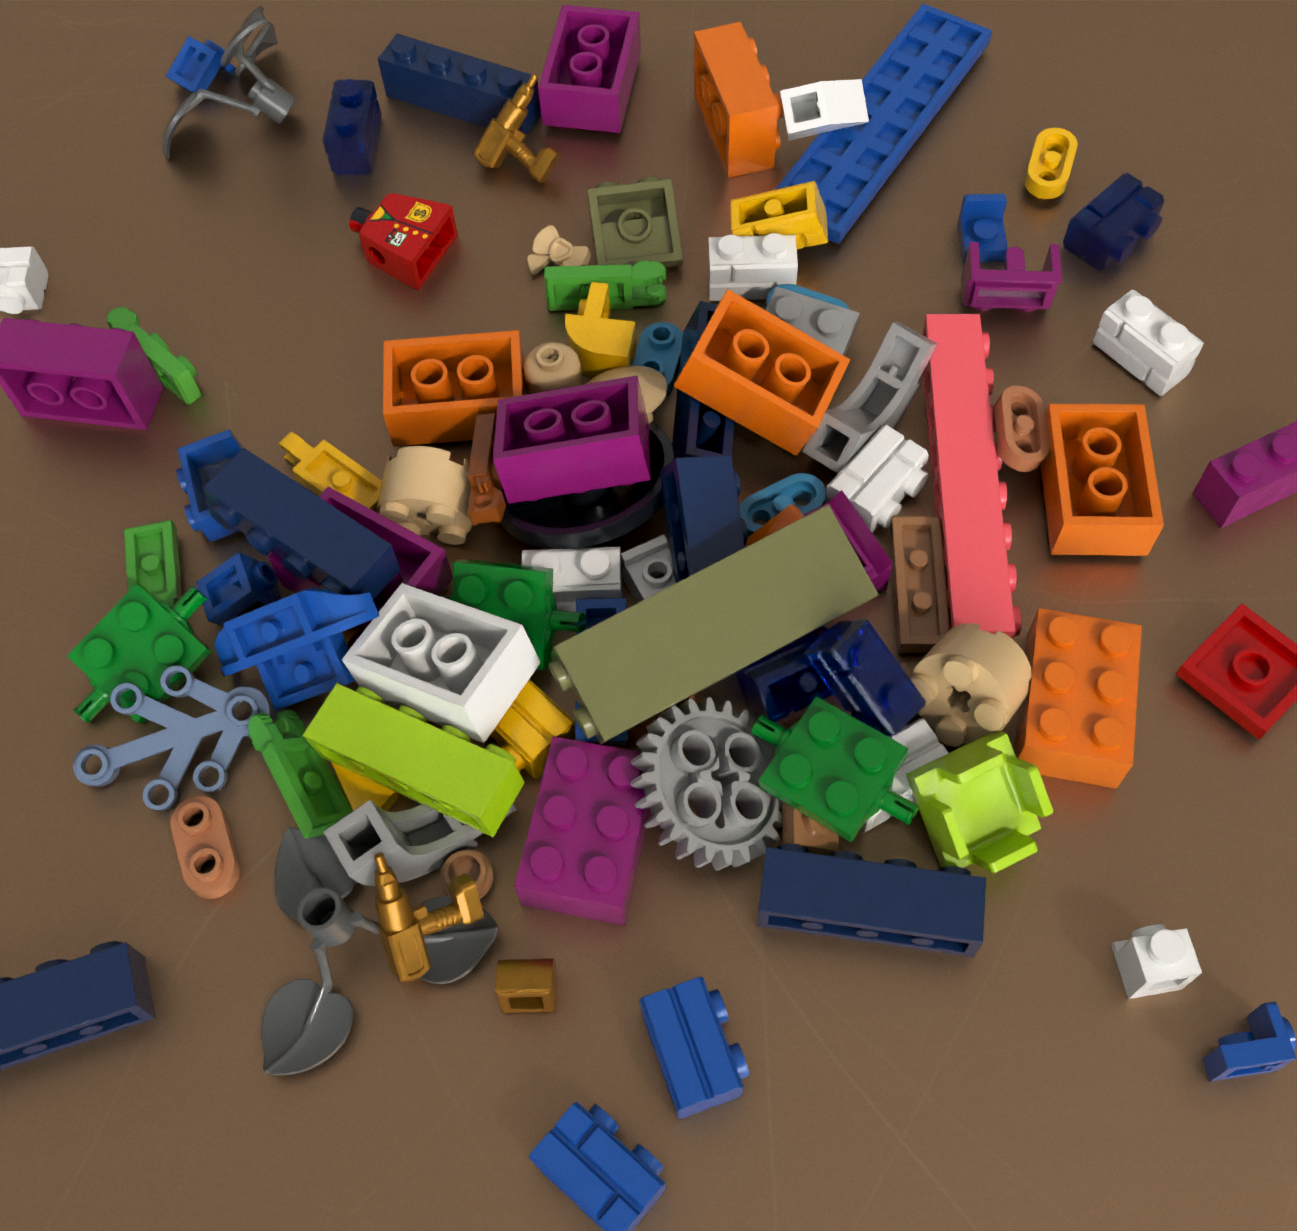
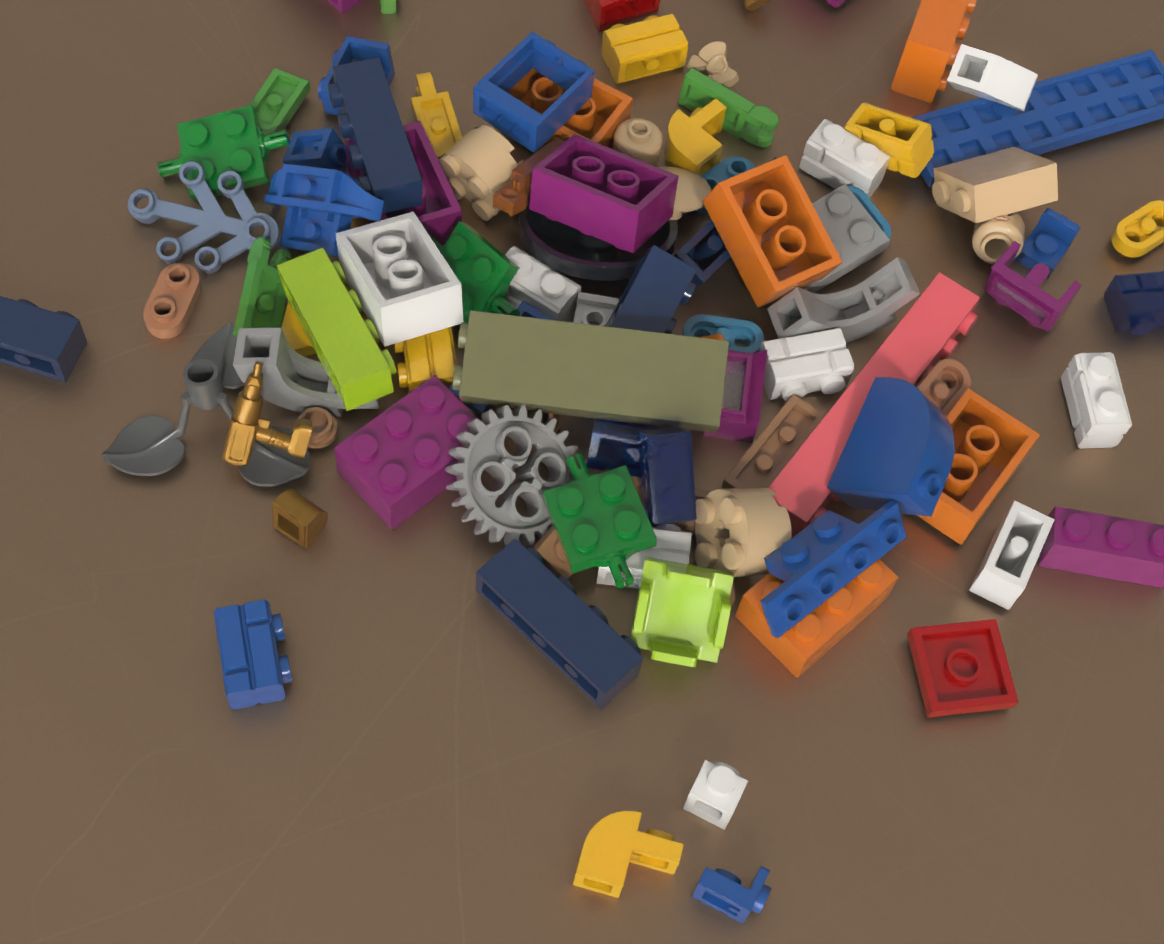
camera: 25 degrees right, 0 degrees up
olive plate [587,176,683,268] -> none
blue brick [639,977,750,1119] -> none
none -> blue window [473,31,595,153]
none -> yellow brick [573,811,684,898]
none -> yellow brick [601,14,689,84]
none -> blue bracket [760,500,907,638]
none -> blue brick [827,377,955,517]
none -> tan brick [932,147,1058,223]
none -> white brick [969,500,1055,610]
none -> tan head [972,212,1025,265]

